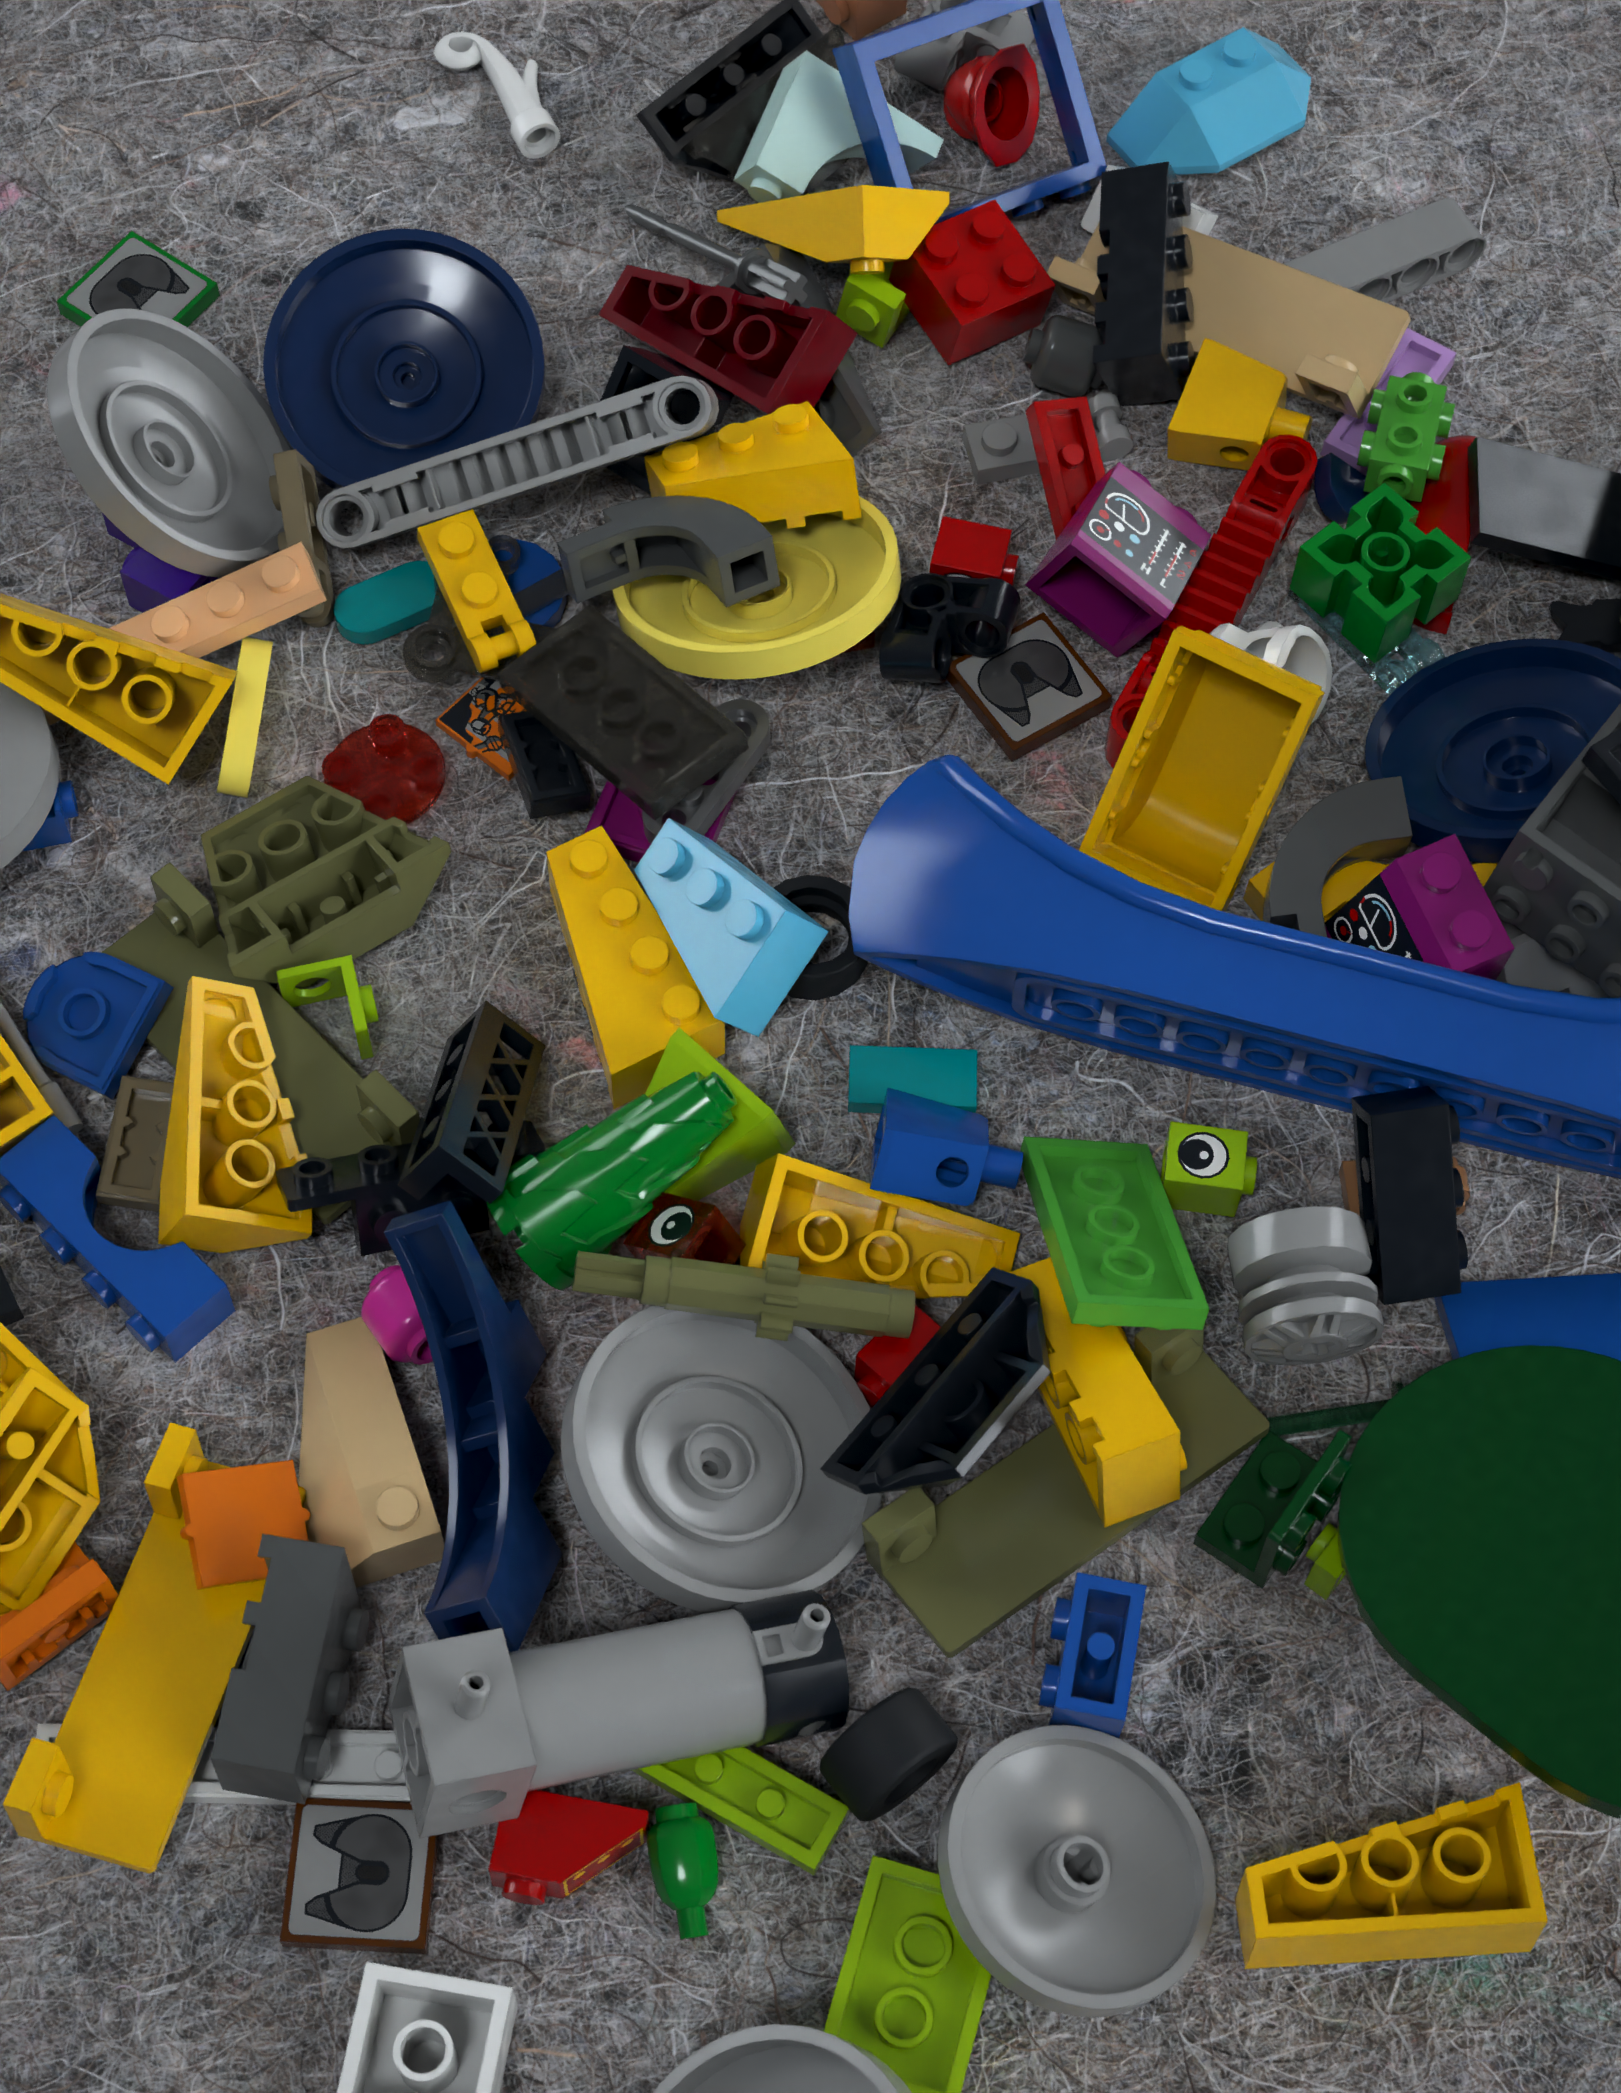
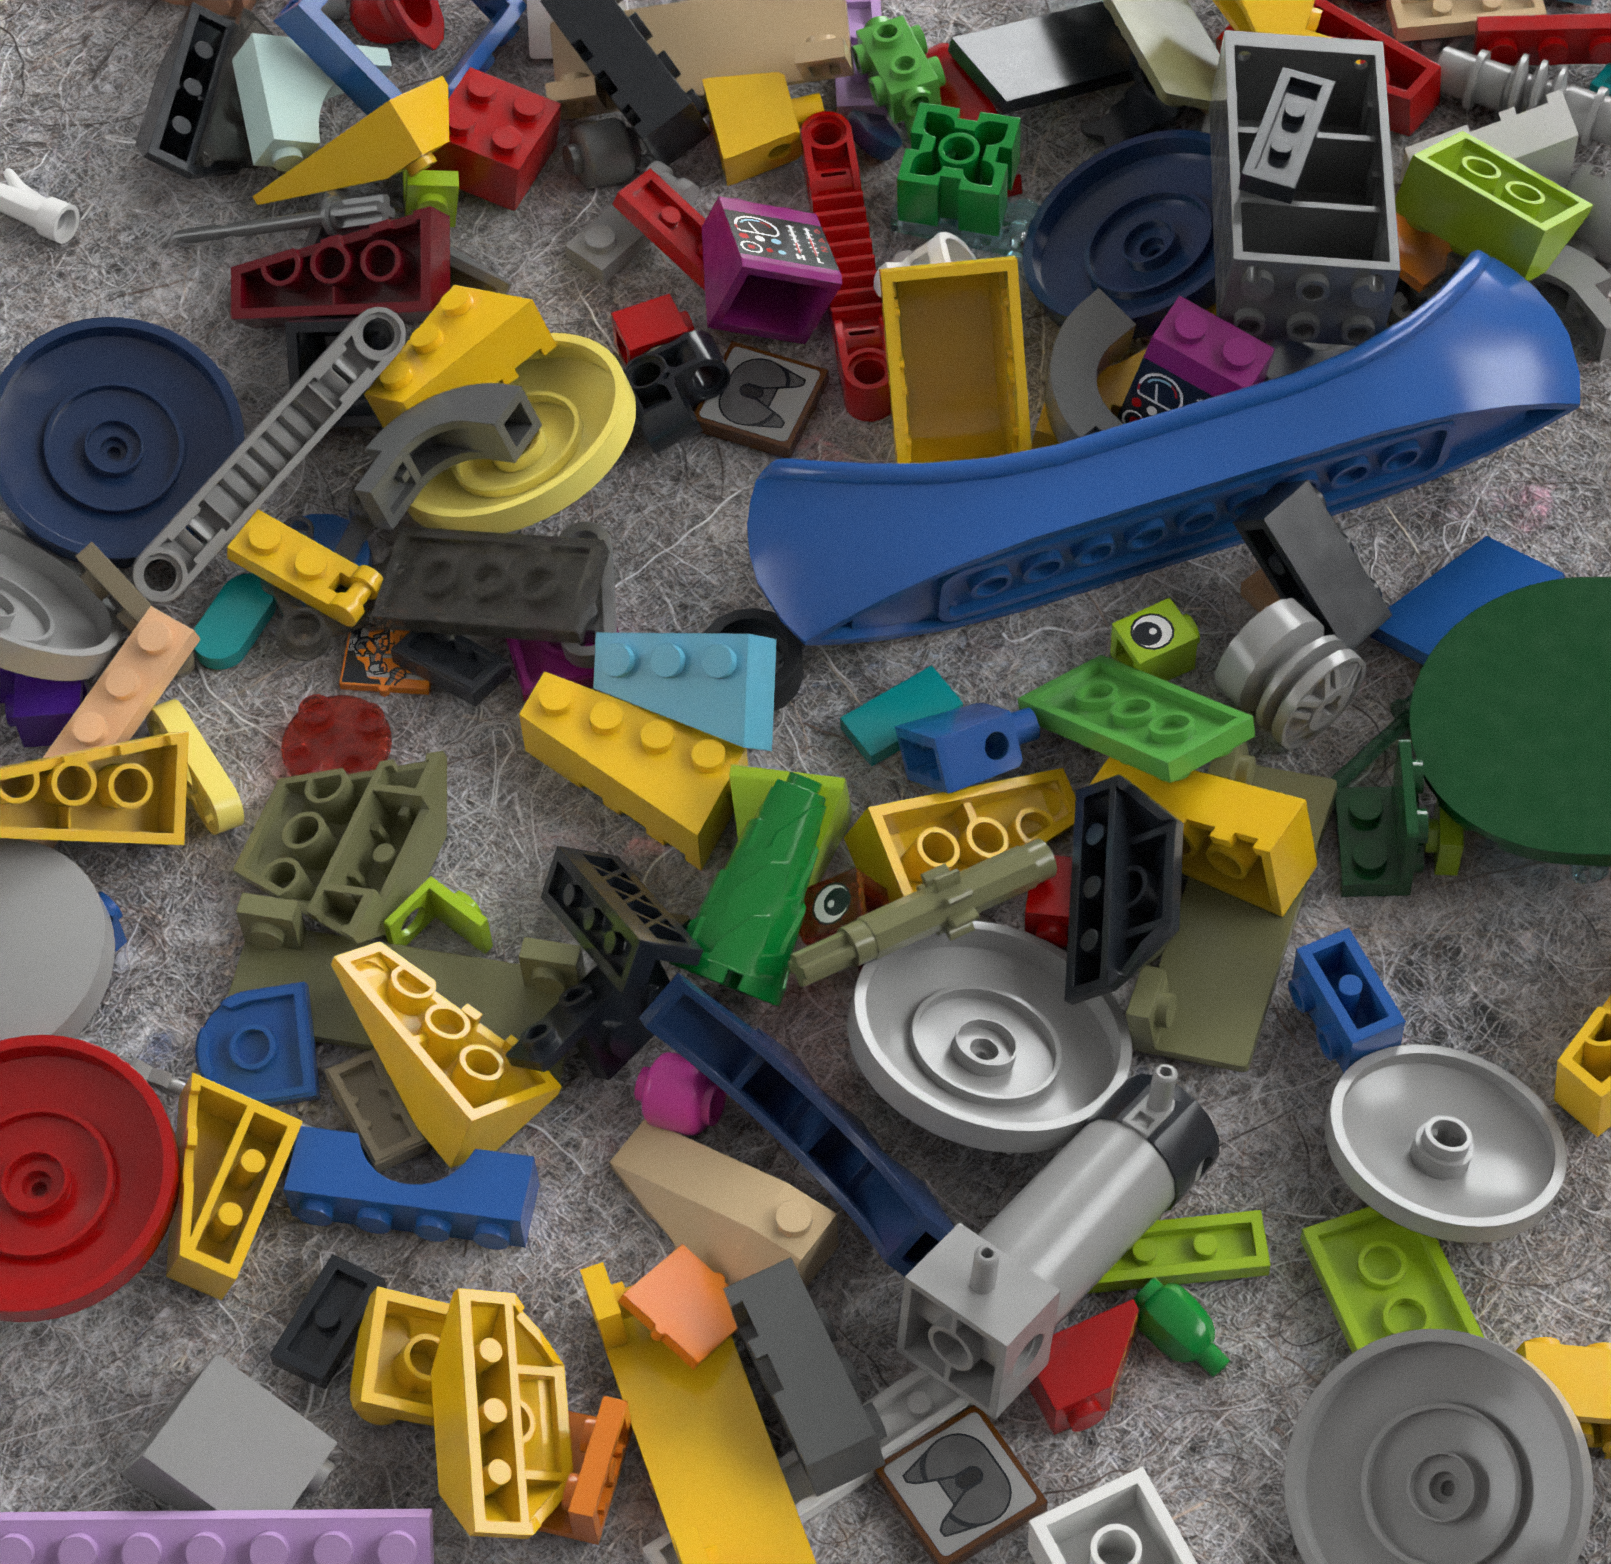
camera: 30 degrees left, 5 degrees down
black tyre [820,1687,958,1821] -> none

